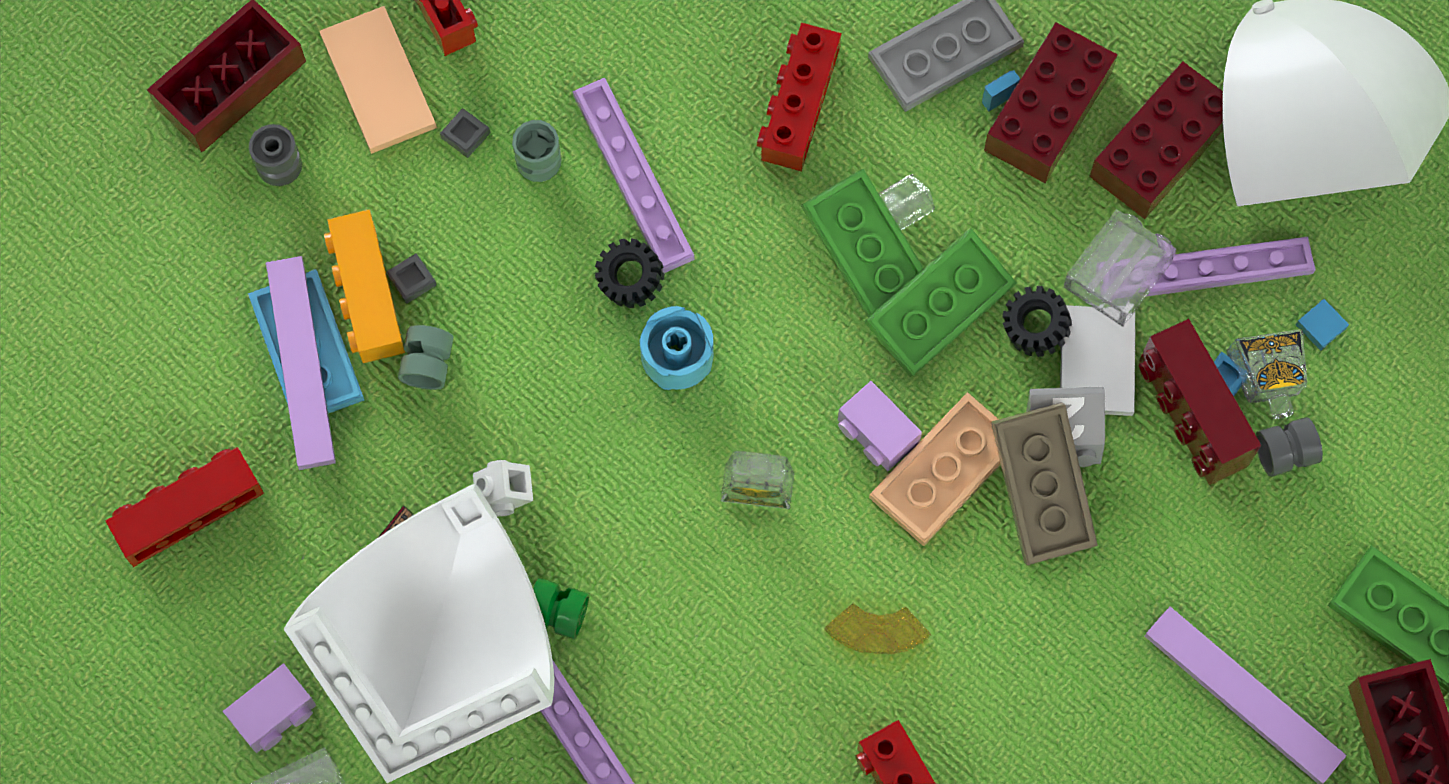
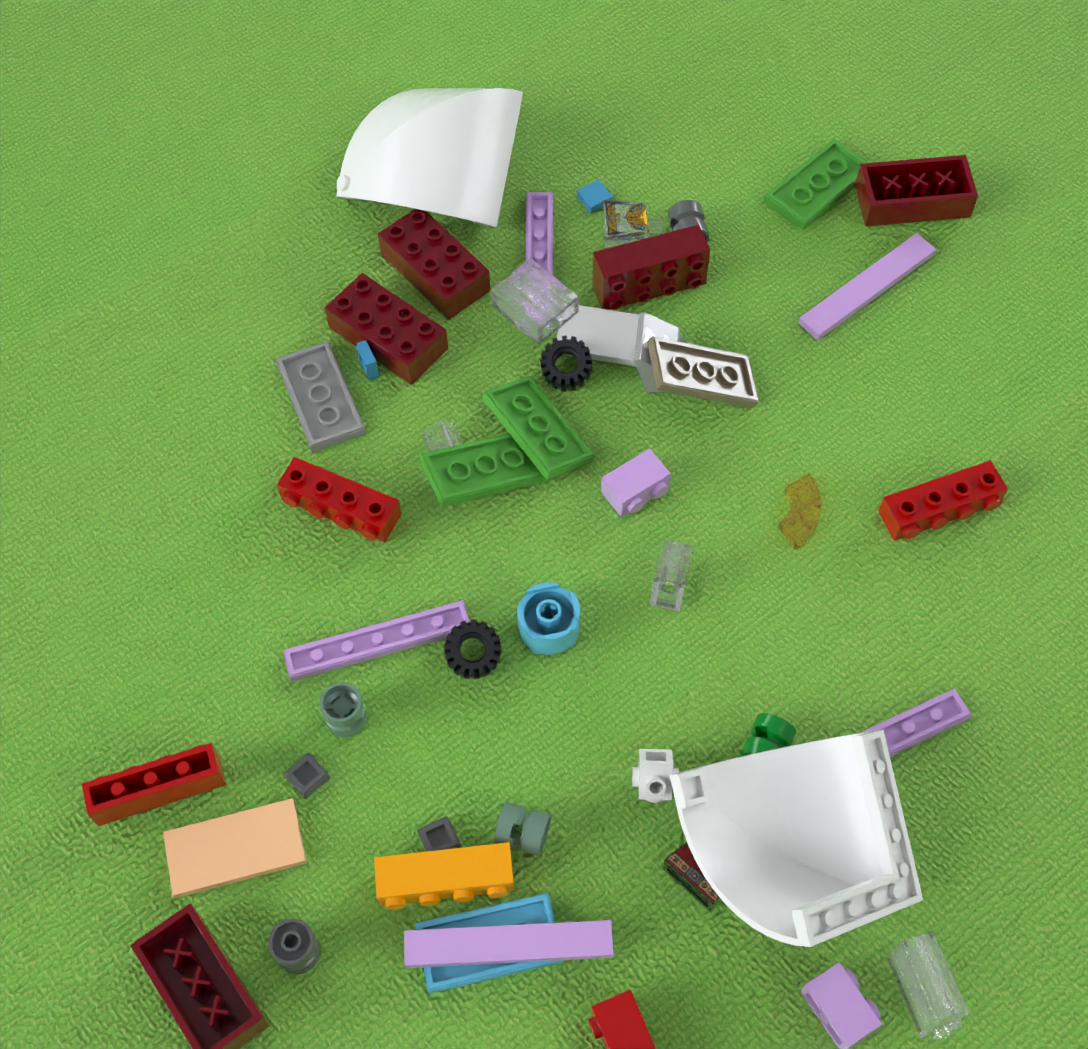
camera: 80 degrees left, 10 degrees down
light nougat tile [869,392,1001,546] -> none

